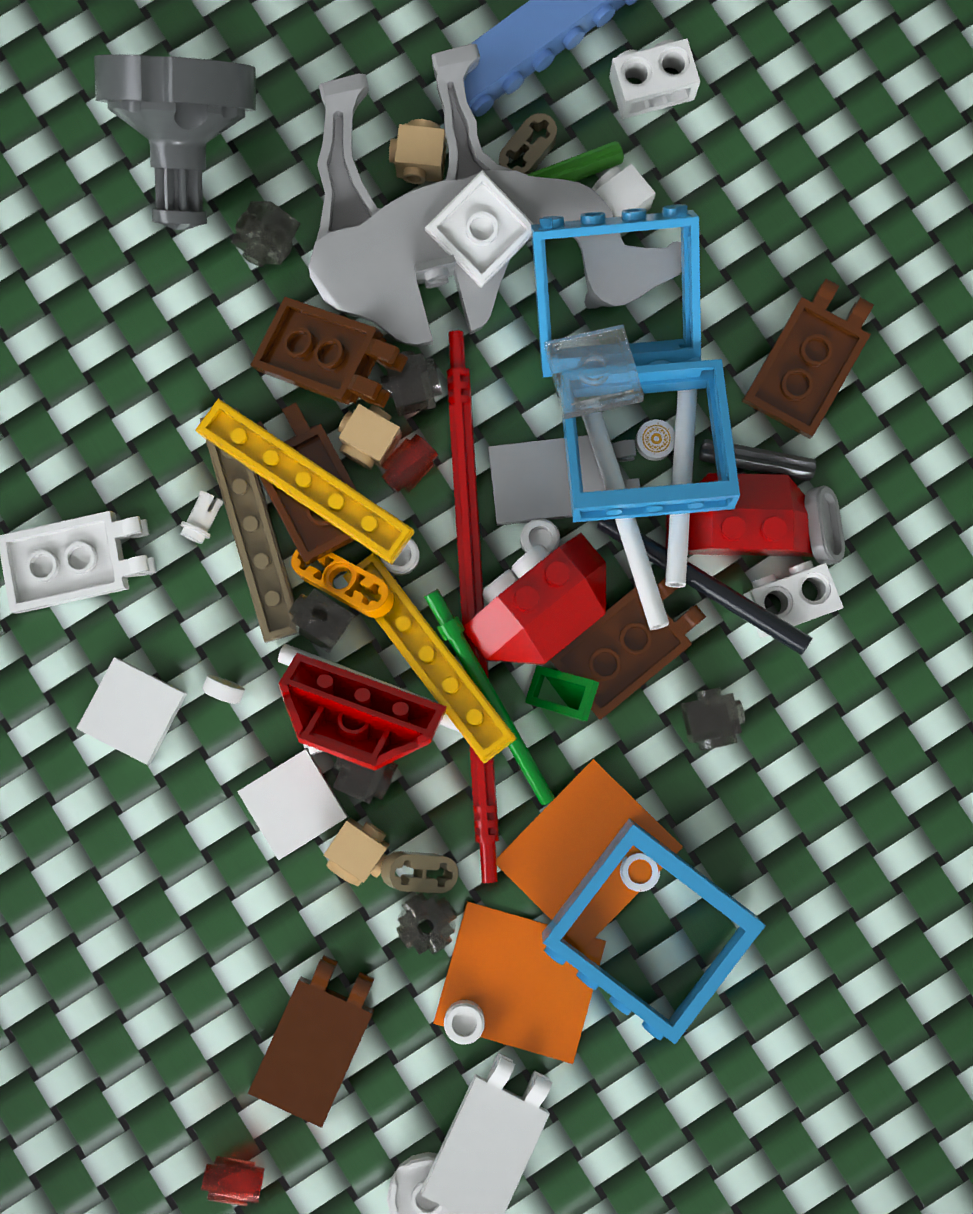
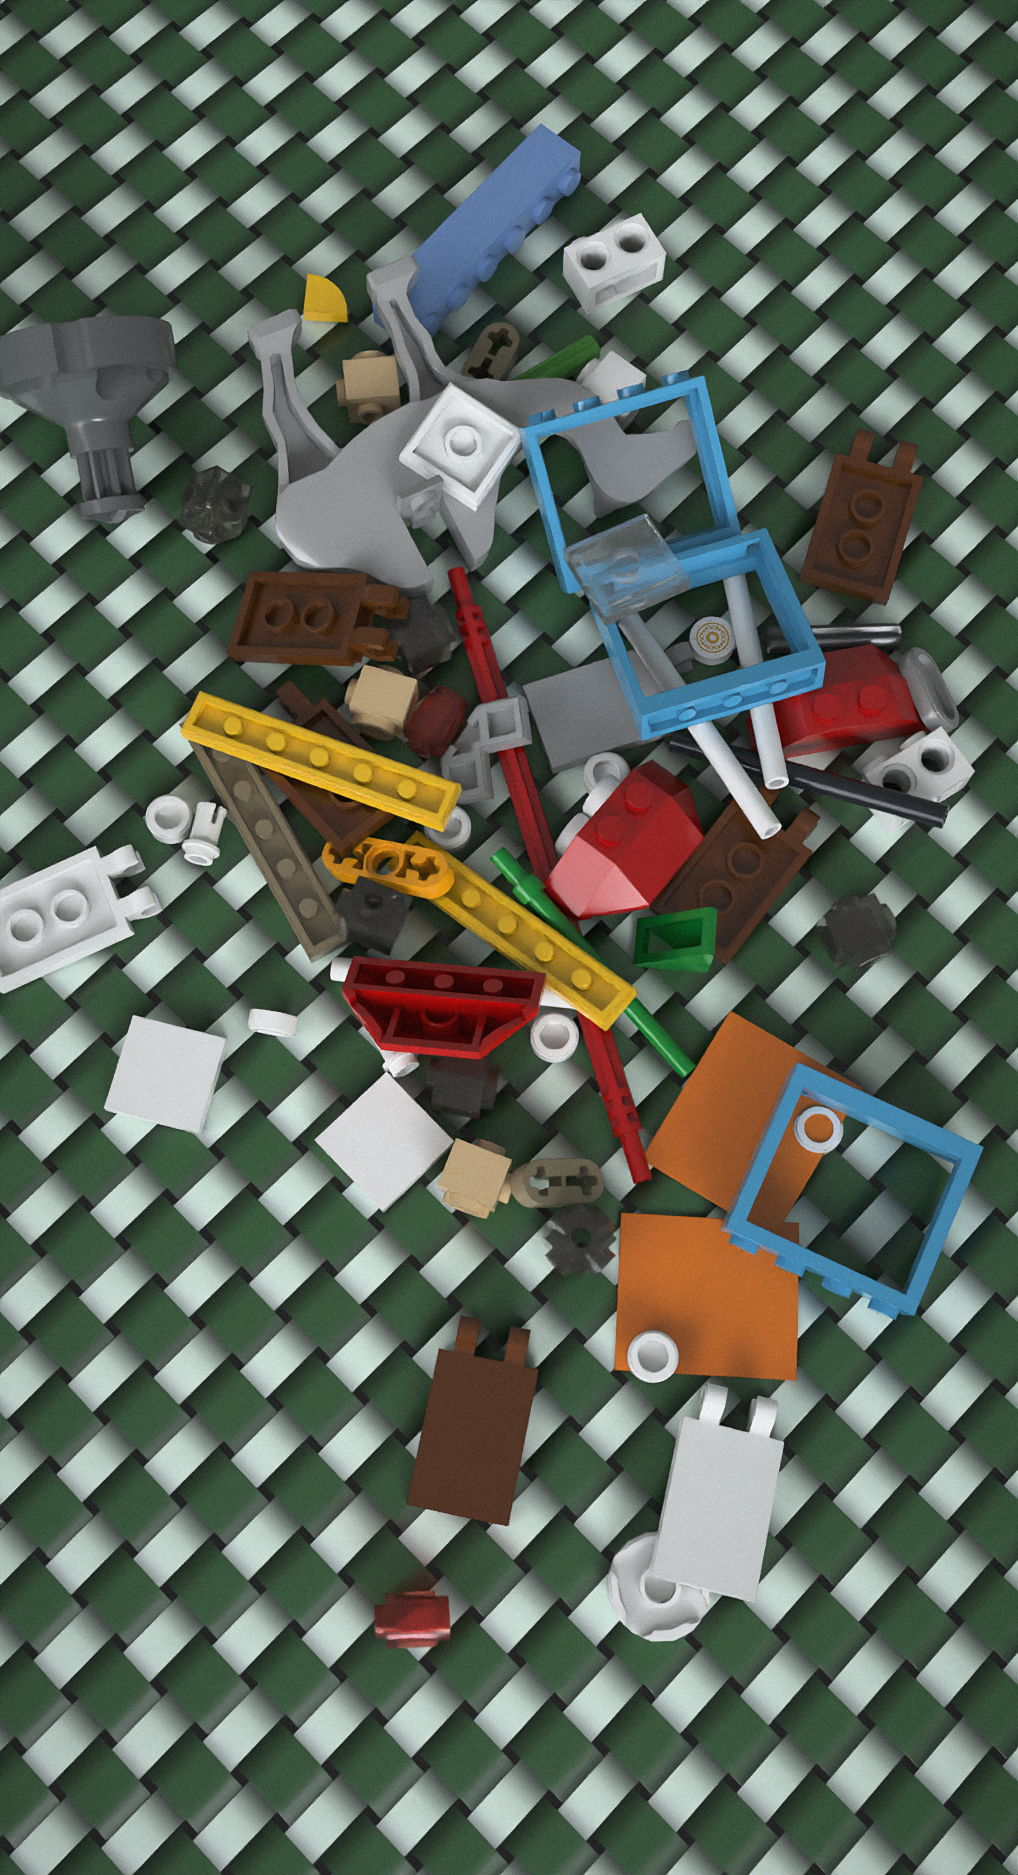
camera: 15 degrees left, 10 degrees down
none -> white tile [145,794,195,844]
none -> yellow tile [303,273,348,323]
none -> light grey tile [440,695,532,806]
none -> white tile [530,1012,579,1063]

